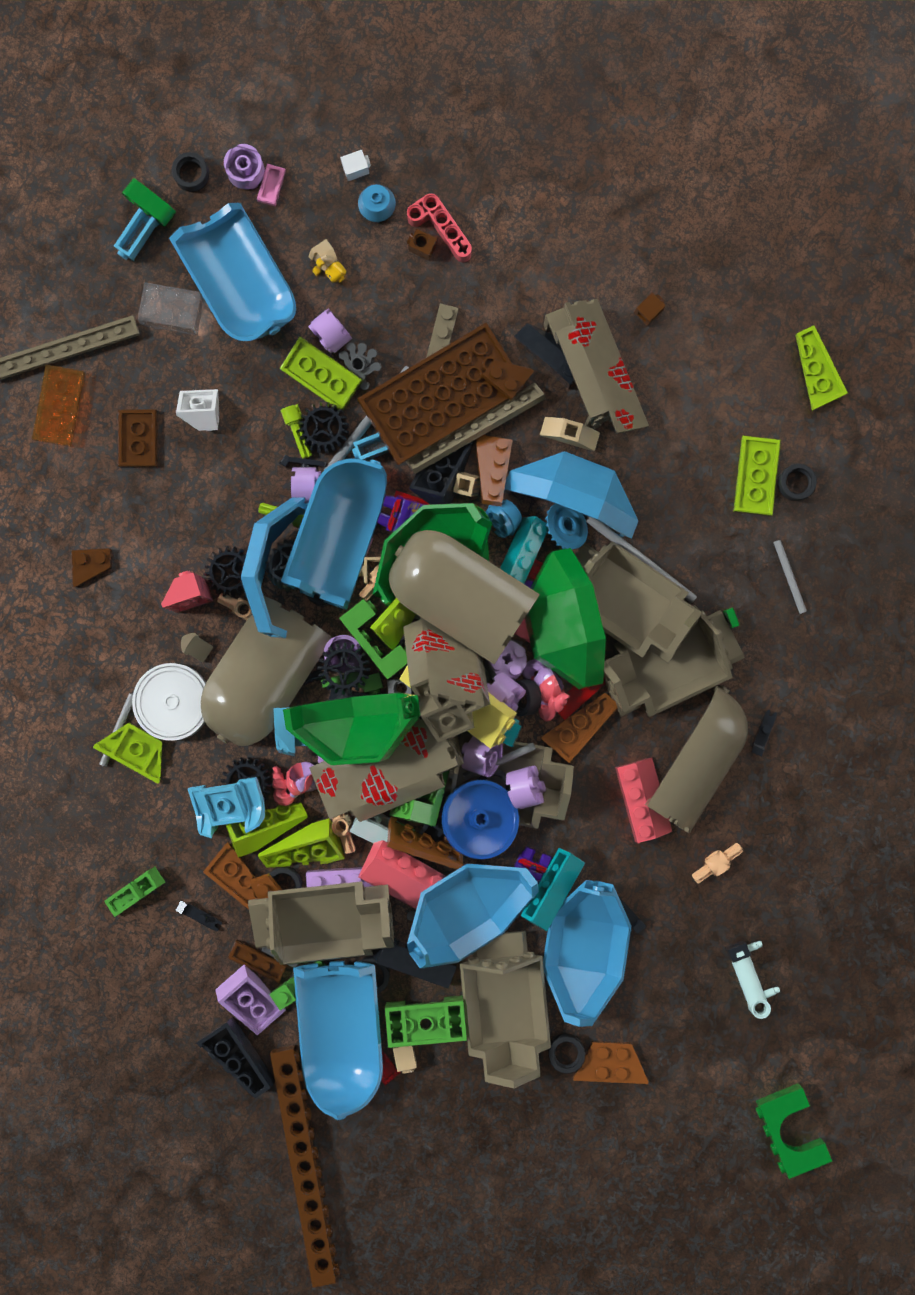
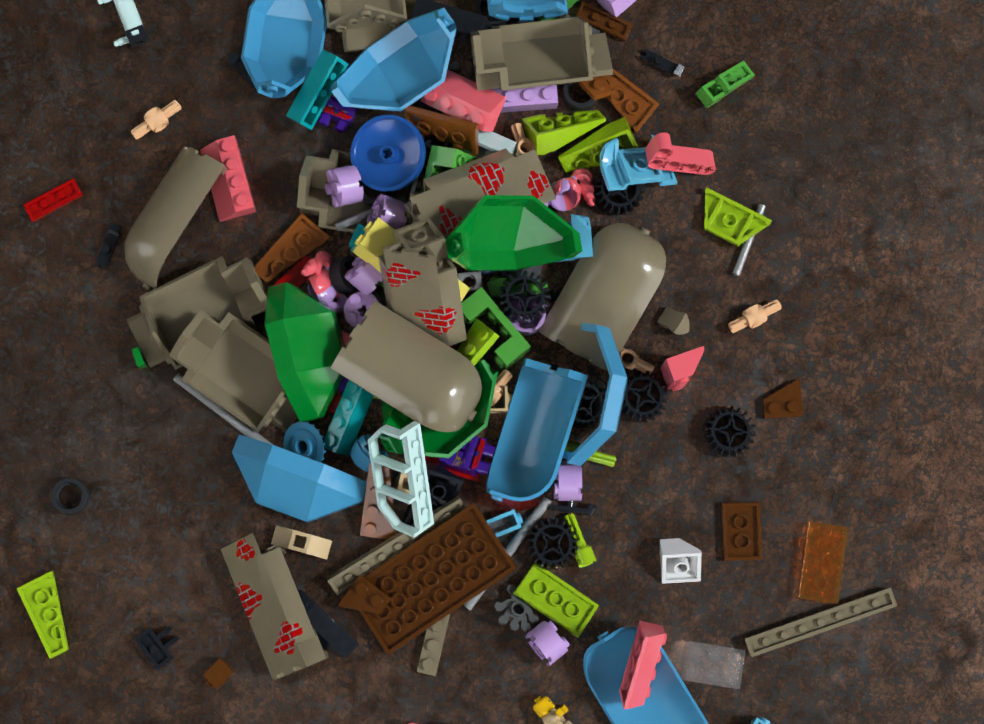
camera: 175 degrees right, 5 degrees down
white brick [132,663,206,740] -> none
lime tile [733,436,781,516] -> none
light grey bar [773,540,807,614] -> none
none -> red tile [23,178,83,222]
none -> black hinge [134,626,180,670]
none -> light aqua plate [367,421,434,538]
none -> coral slope [619,621,667,709]
none -> coral beam [645,133,716,175]
none -> black gear [704,406,756,458]
none -> light nougat axle [728,300,782,333]

